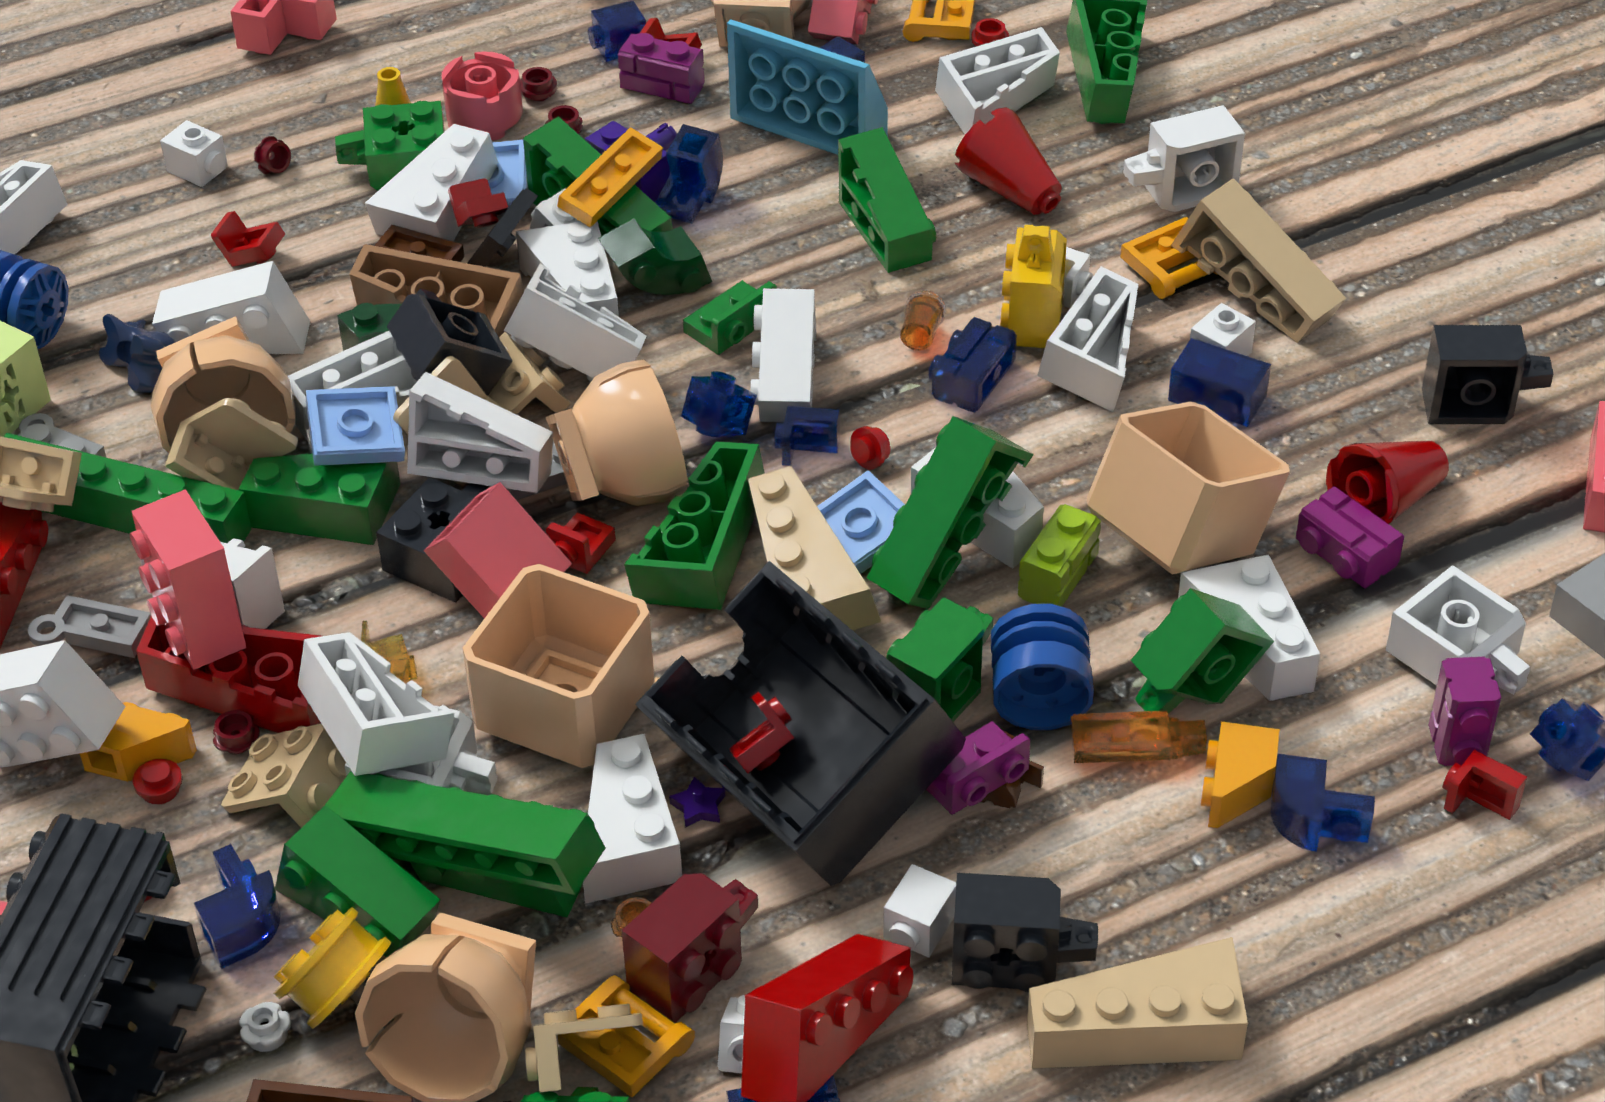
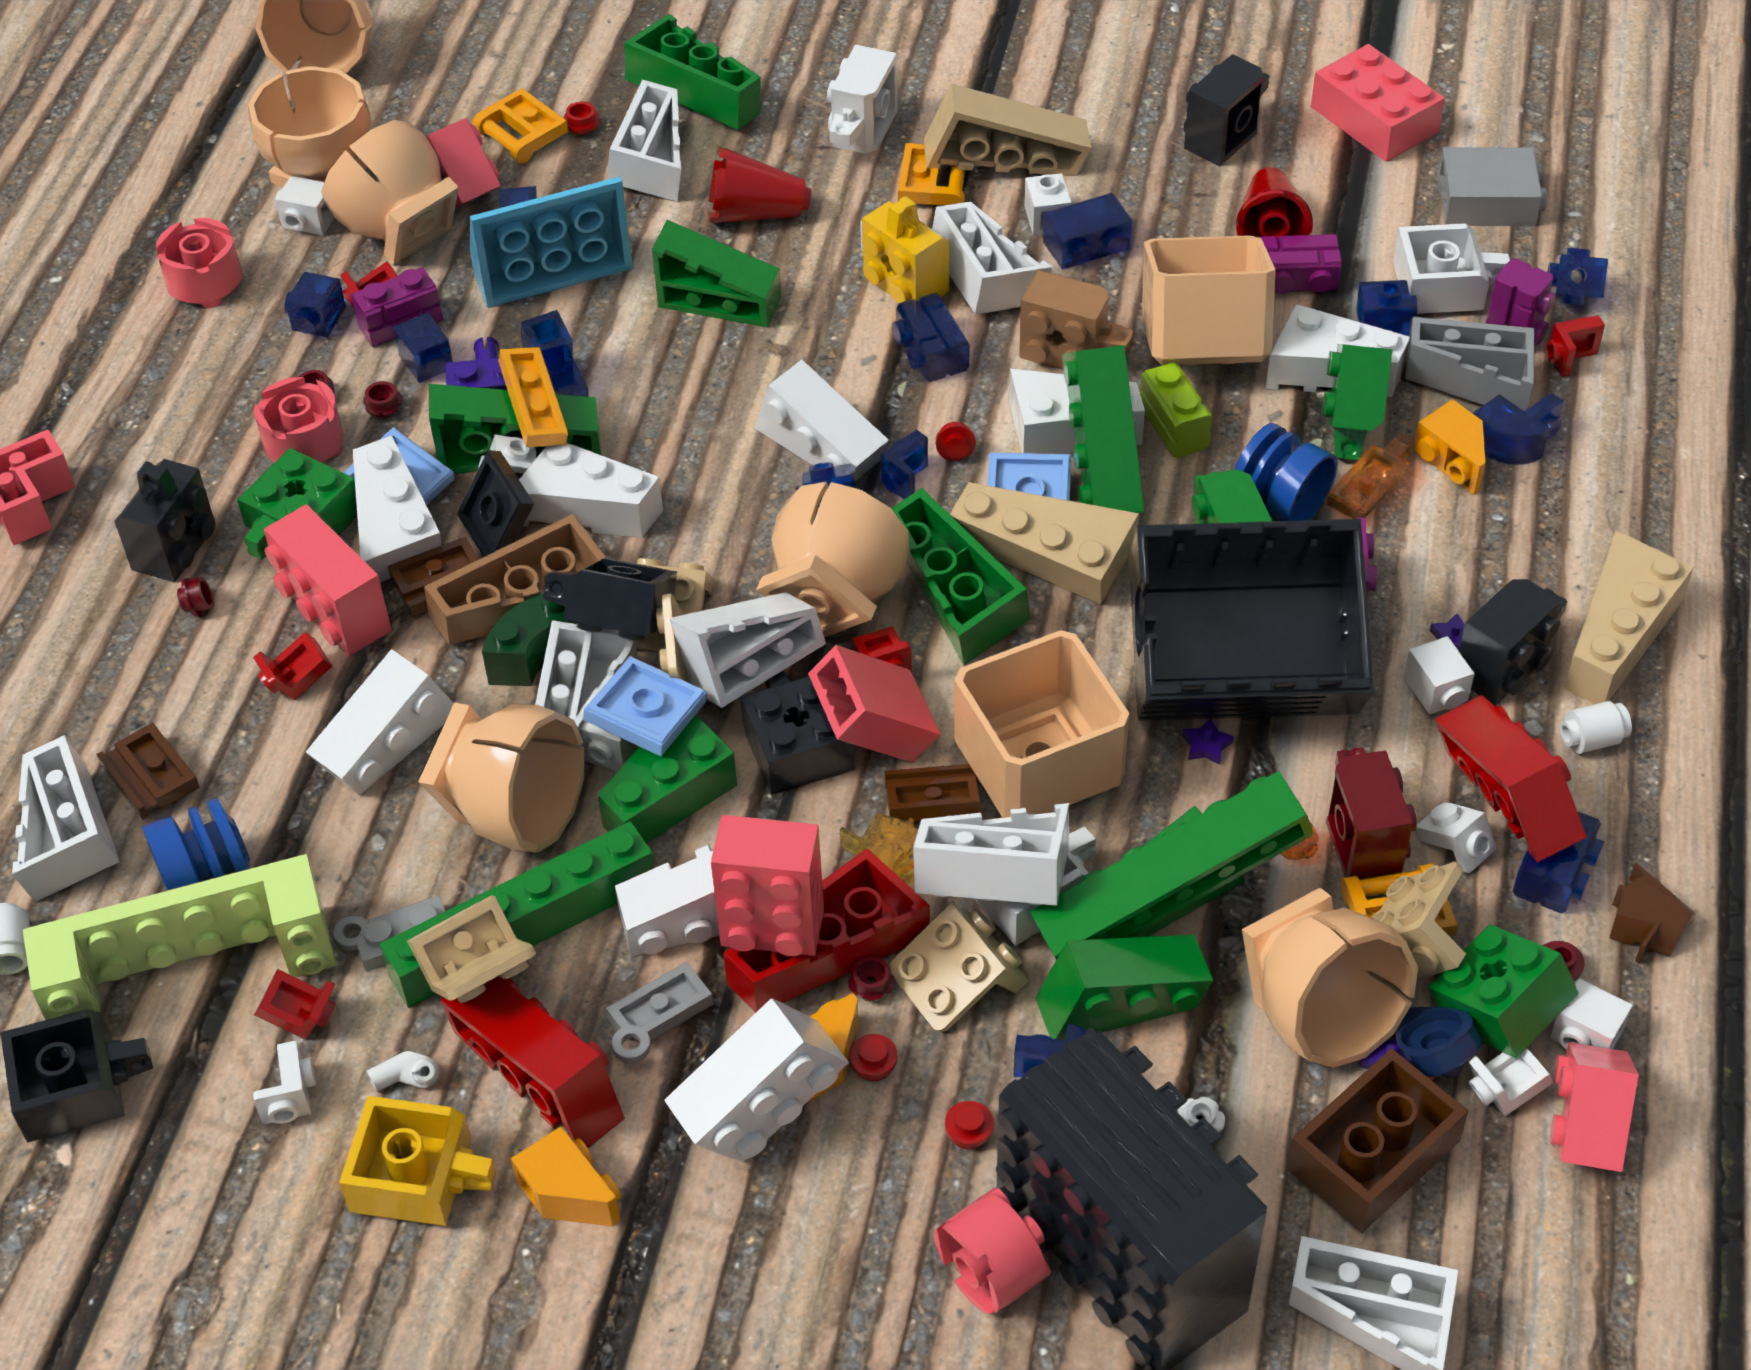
camera: 50 degrees left, 5 degrees up
dark blue animal [99,314,176,393] -> none
white brick [160,120,228,187] -> none
tan bracket [165,398,298,490] -> none
yellow wheel [273,907,396,1029] -> none
yellow cone [375,67,411,106] -> none
red bracket [448,178,508,228] -> none
white wedge [504,263,646,382] -> none
white wedge [583,734,682,904] -> none
dark green brick [598,218,712,295] -> none
green bracket [683,280,777,355] -> none
red bracket [729,691,794,774] -> none
clear orange piece [900,290,946,351] -> none
none -> reddish brown plate [96,723,200,820]
none -> black hinge [114,459,216,583]
none -> coral brick [264,504,392,657]
none -> clear blue brick [393,313,453,383]
none -> reddish brown plate [884,764,981,824]
none -> medium nougat hinge [1019,270,1134,370]
none -> clear blue brick [1356,280,1417,336]
none -> light grey wedge [1405,317,1534,419]
none -> white brick [1560,701,1632,754]

